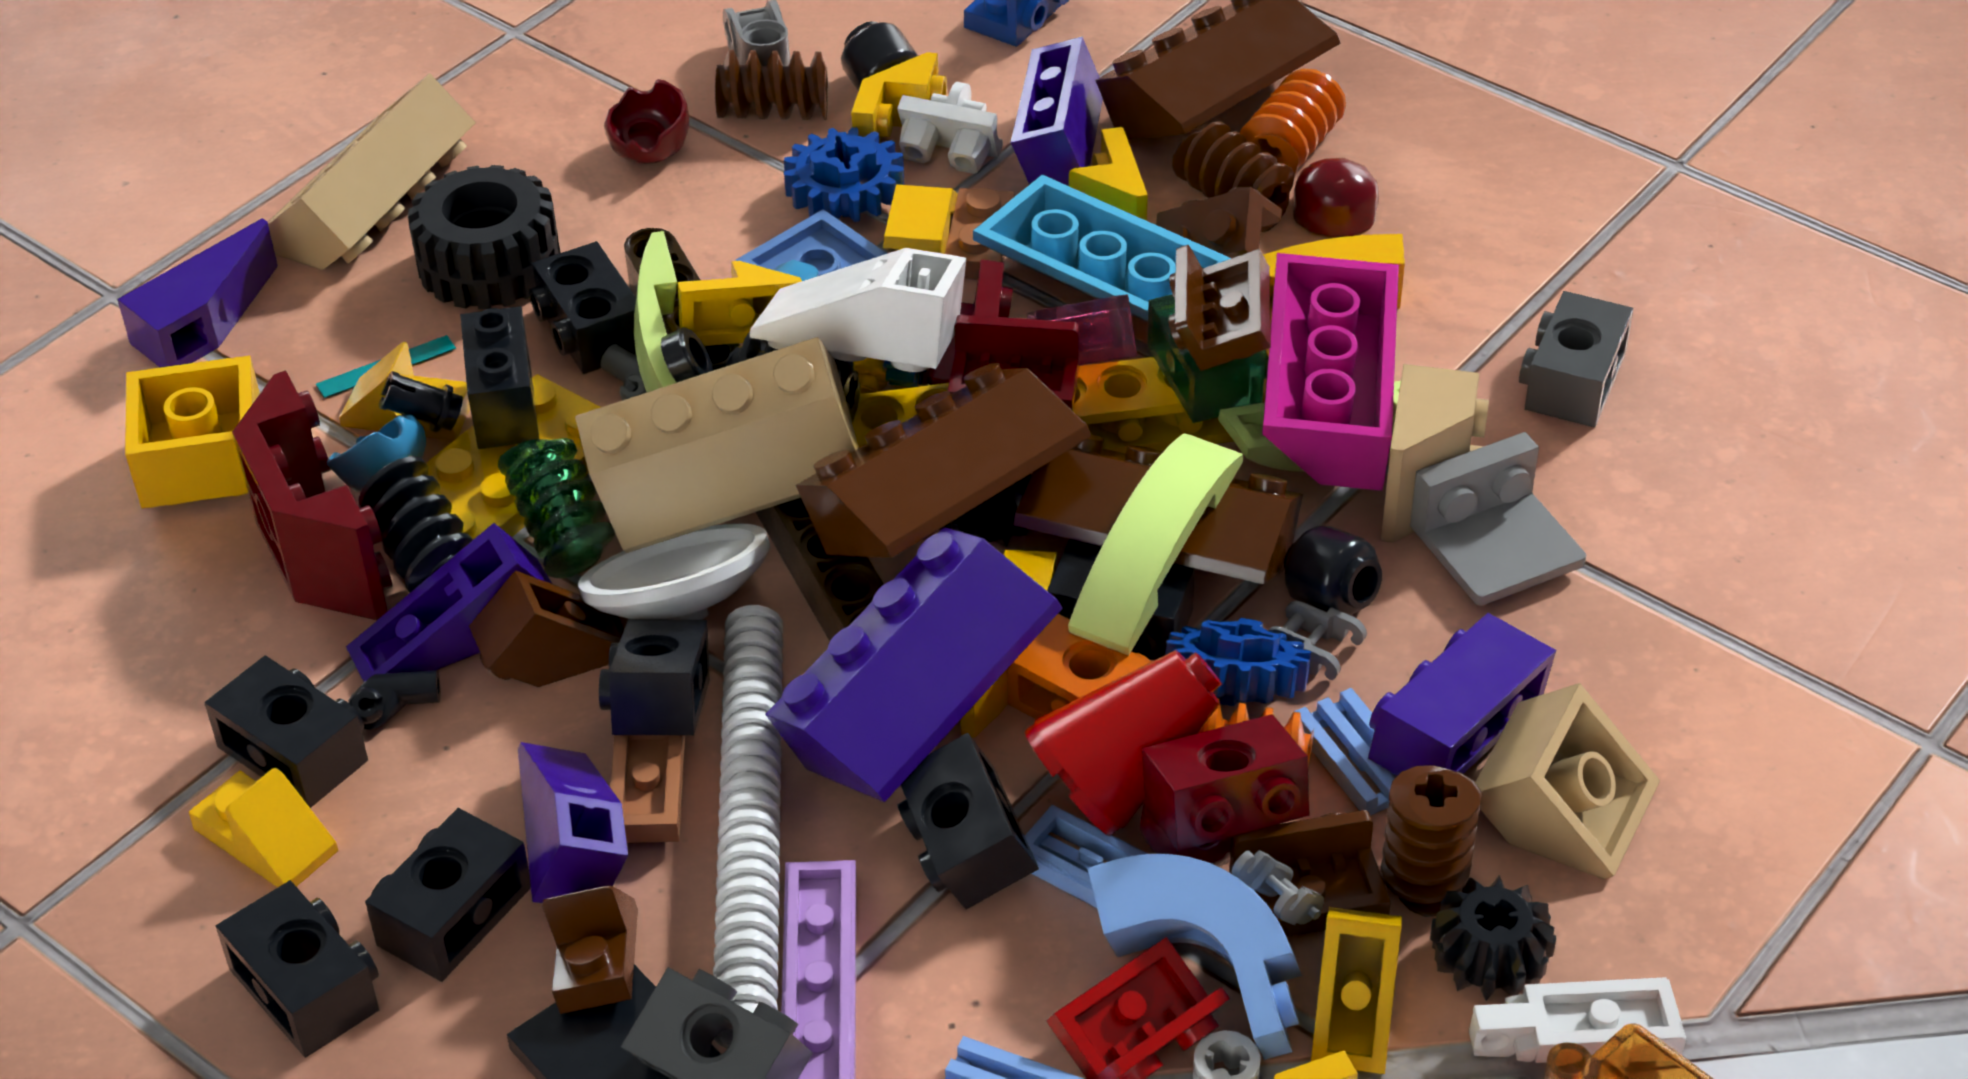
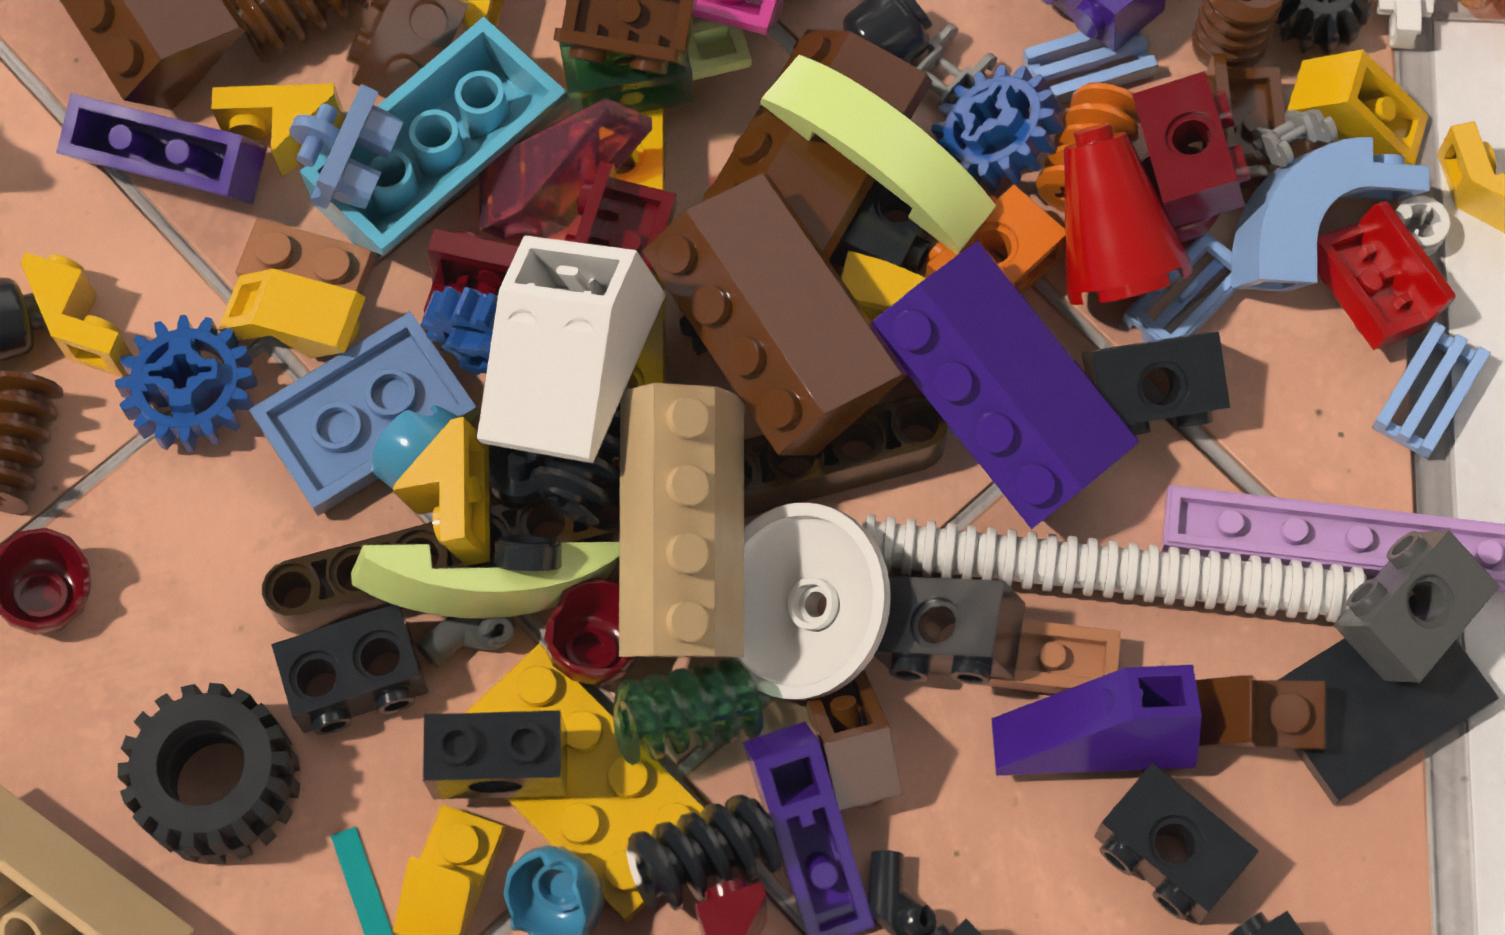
camera: 80 degrees left, 25 degrees up
black pin [379,371,463,432] -> none
white hips [897,82,1003,174] -> none
none -> medium blue hips [289,84,404,210]

